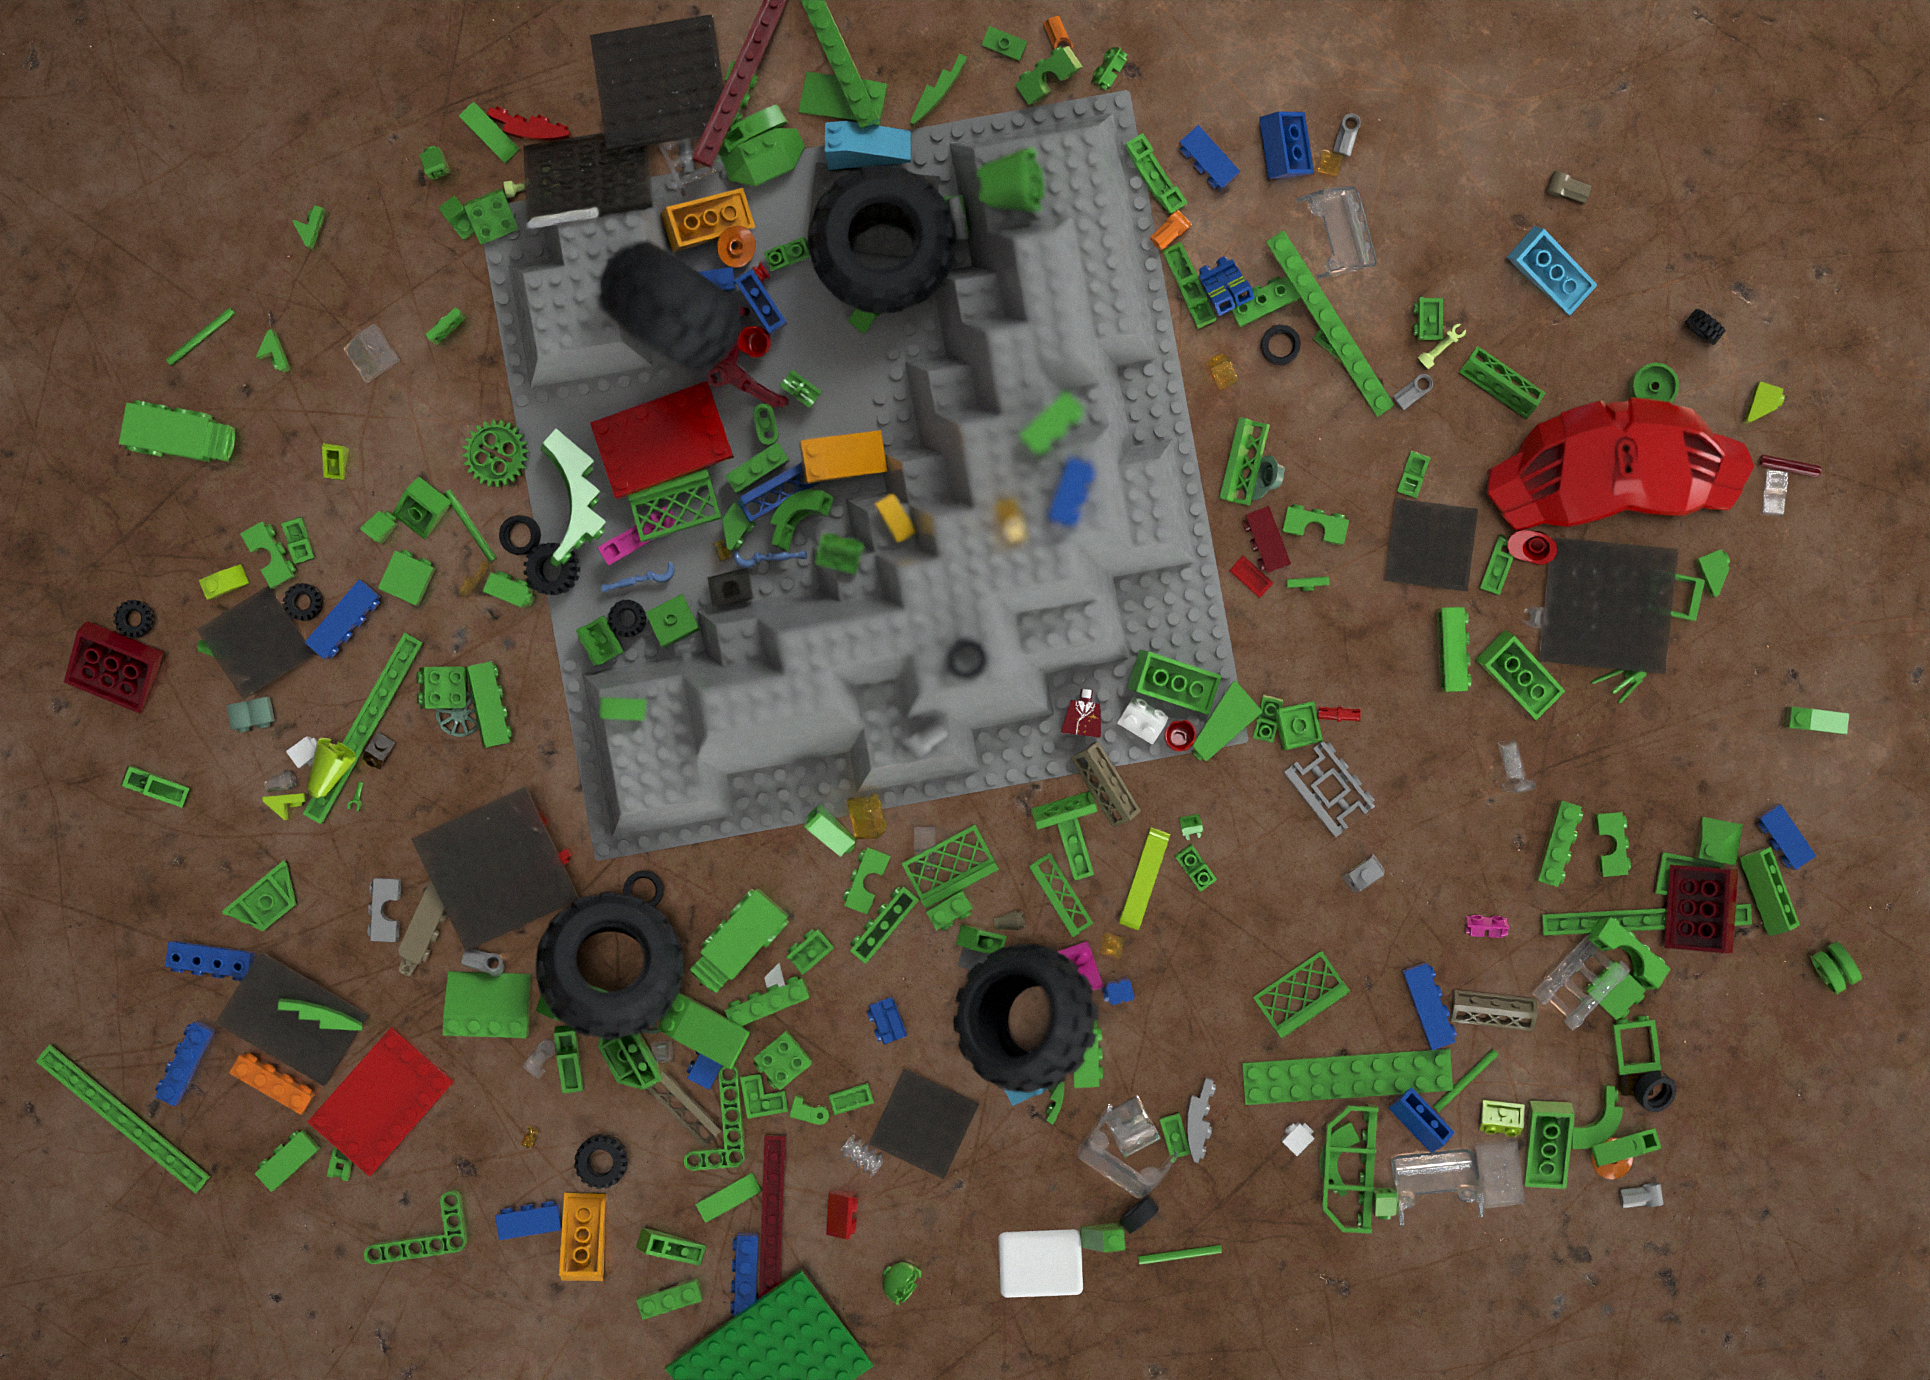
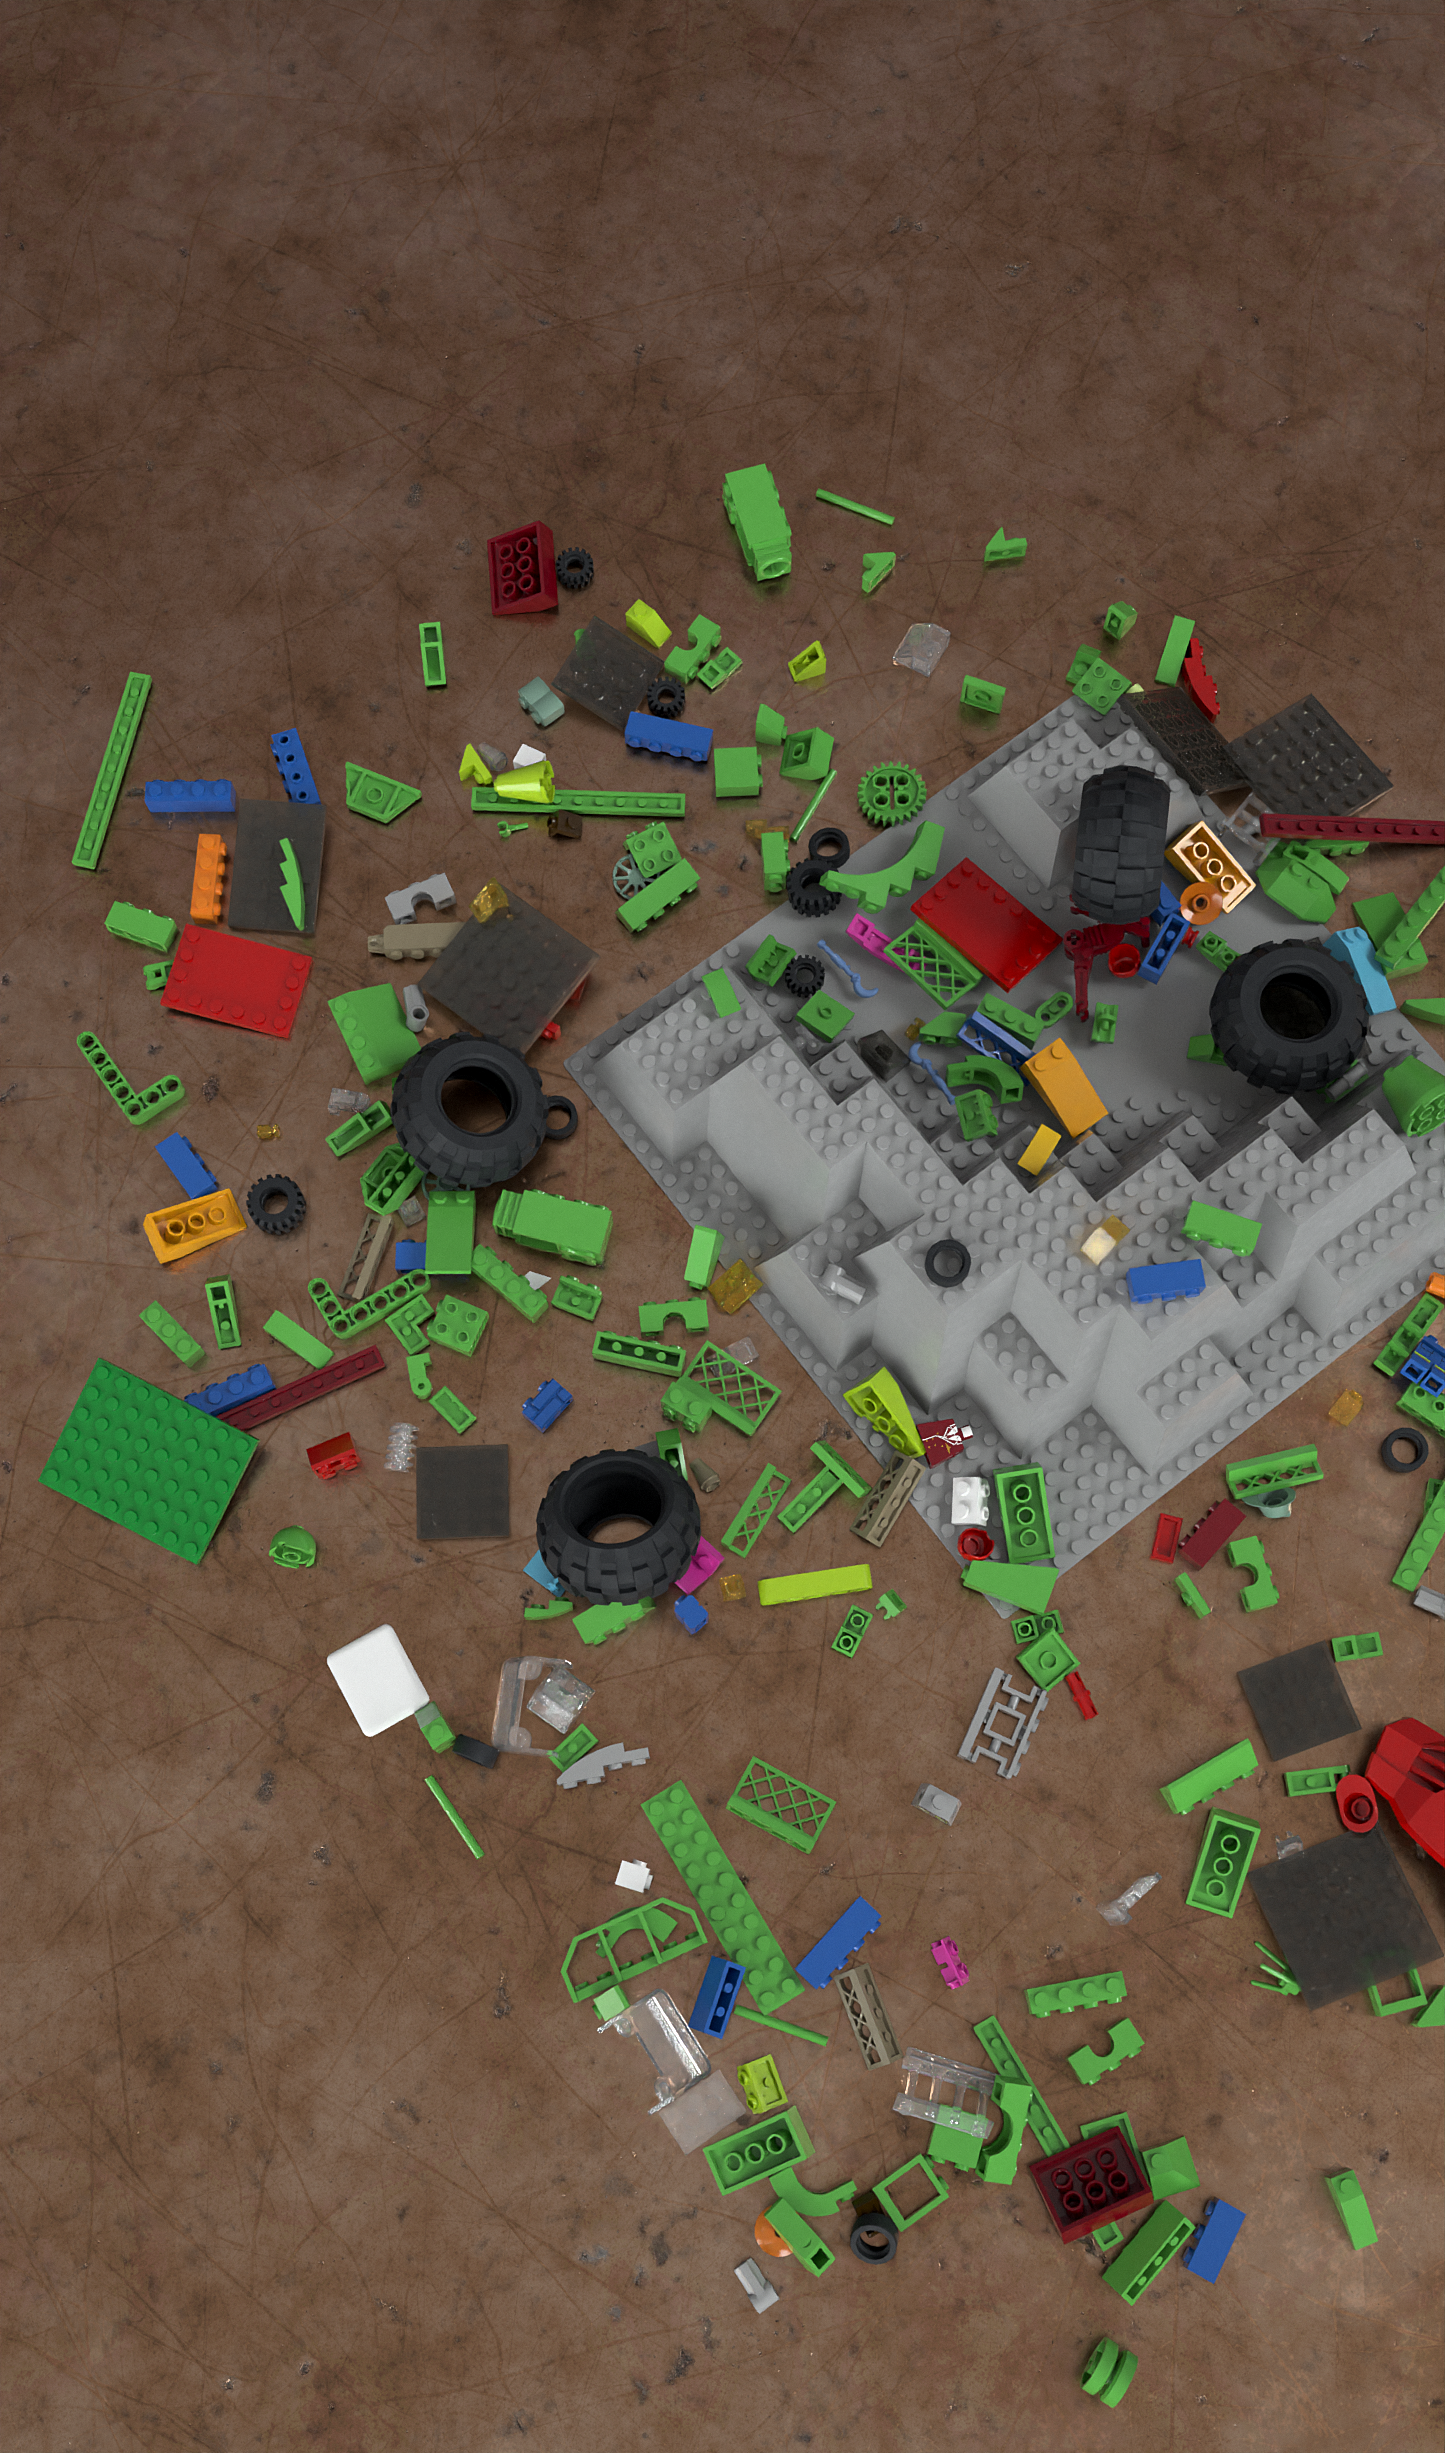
camera: 70 degrees right, 15 degrees down
none -> clear yellow slope [468,877,509,923]
none -> lime wedge [842,1366,926,1459]

